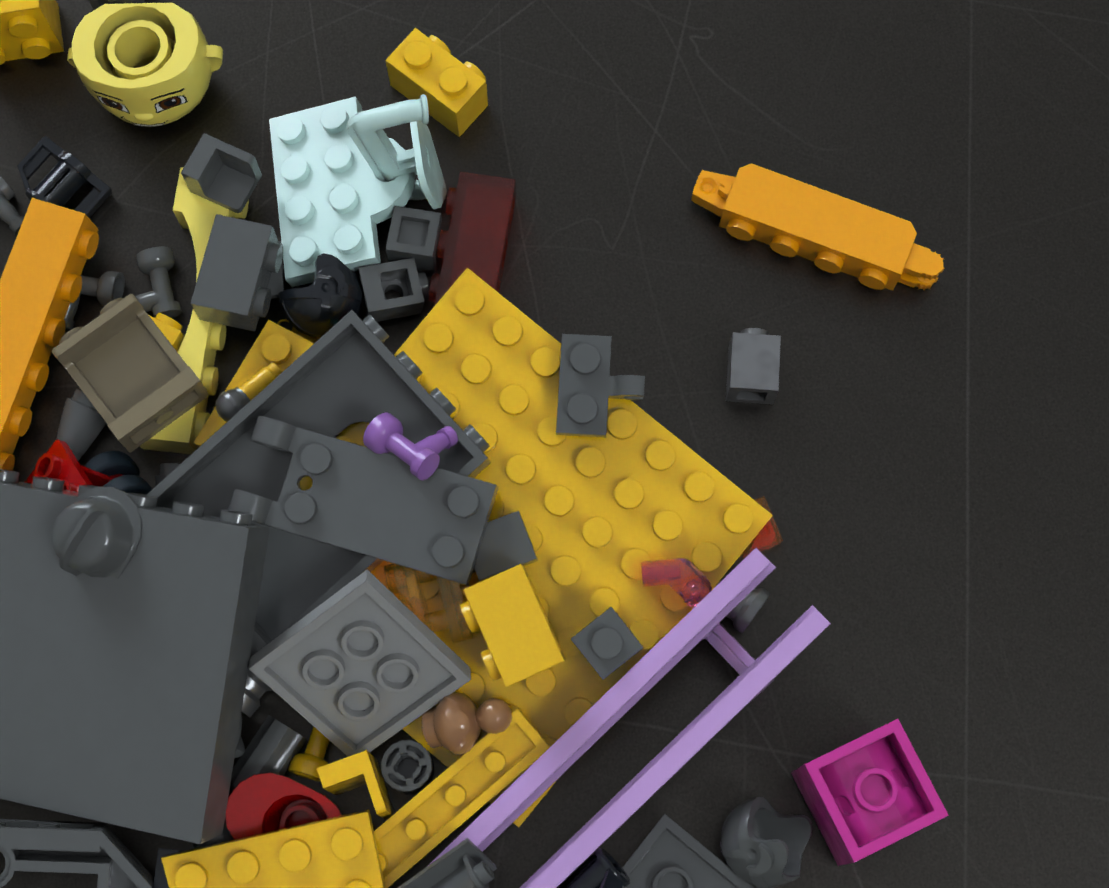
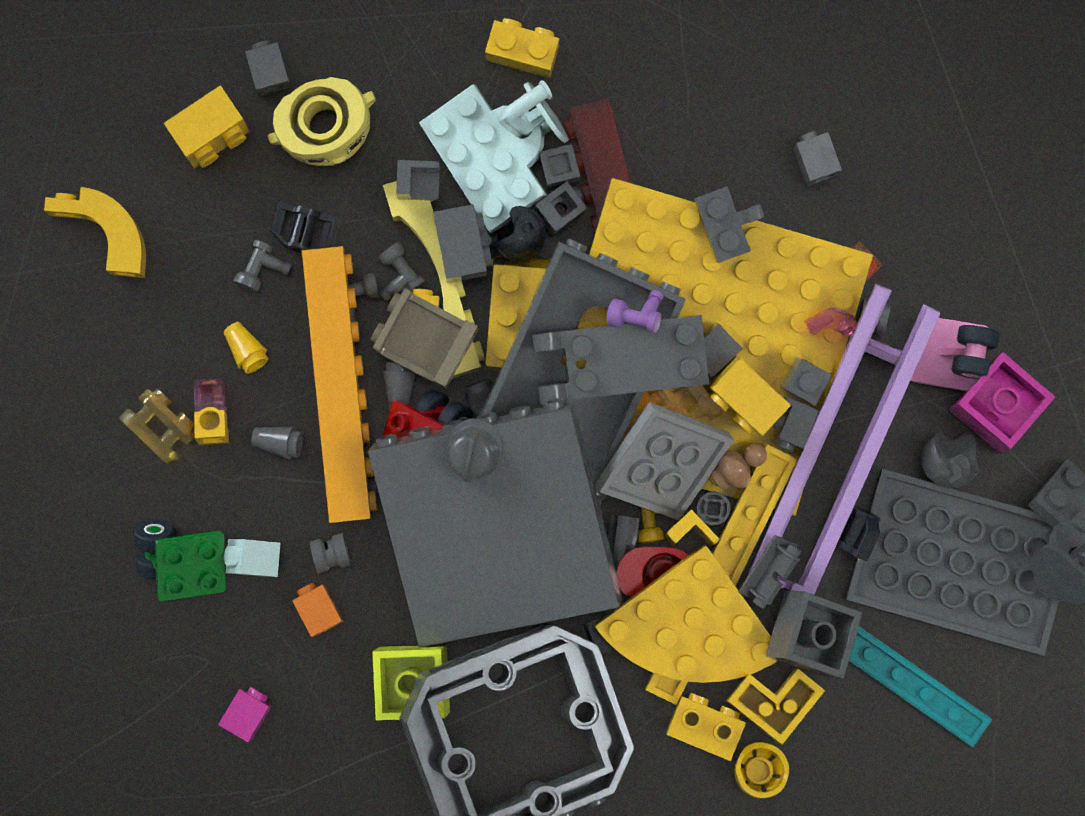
camera: 25 degrees left, 10 degrees up
piece [216,362,282,422] -> none
light orange hinge [691,163,945,291] -> none
none -> dark grey brick [773,396,820,451]
none -> bright pink plate [911,318,1000,391]

